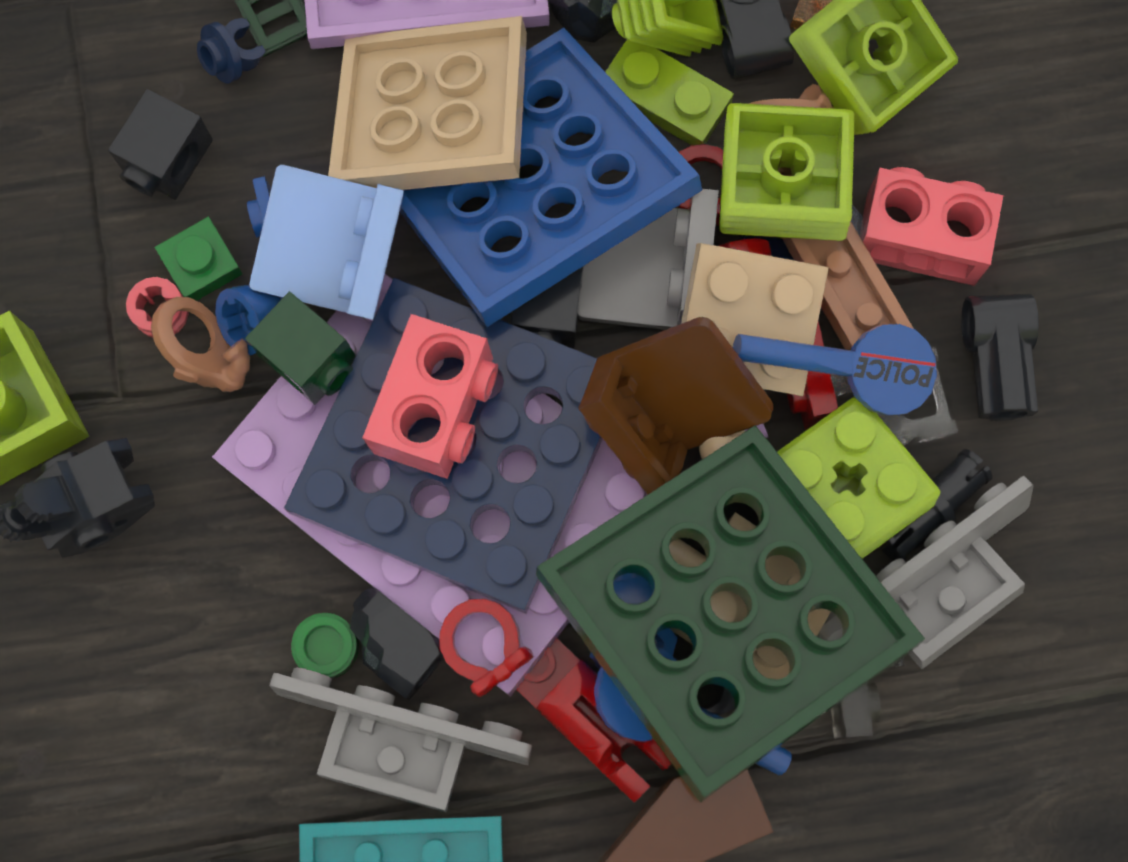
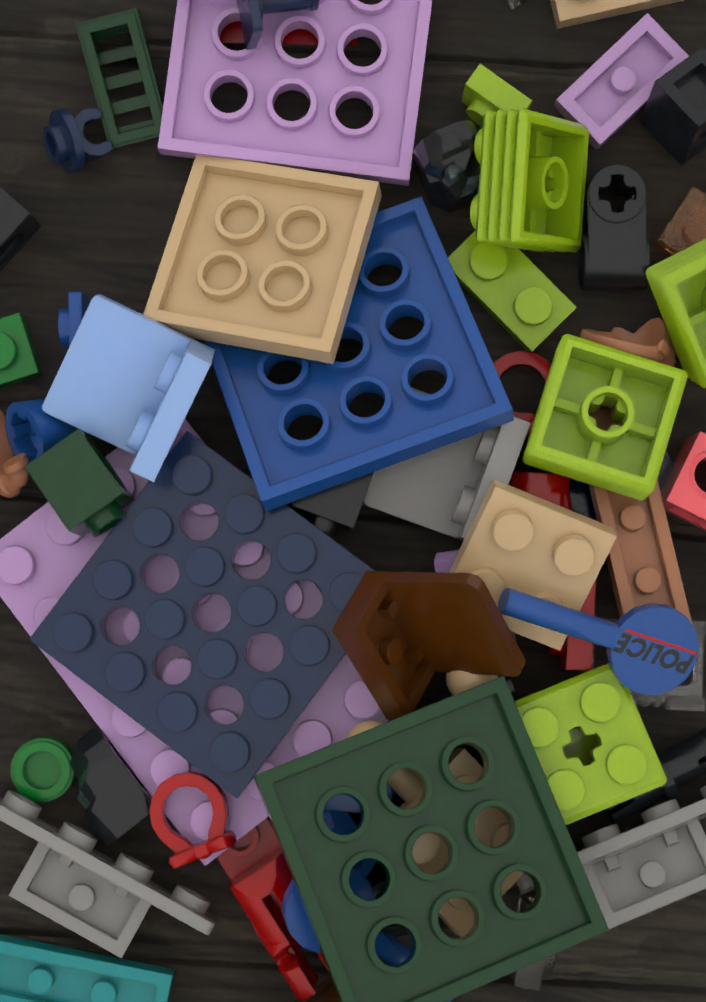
camera: 10 degrees right, 10 degrees up
coral brick [362,314,498,479] -> none

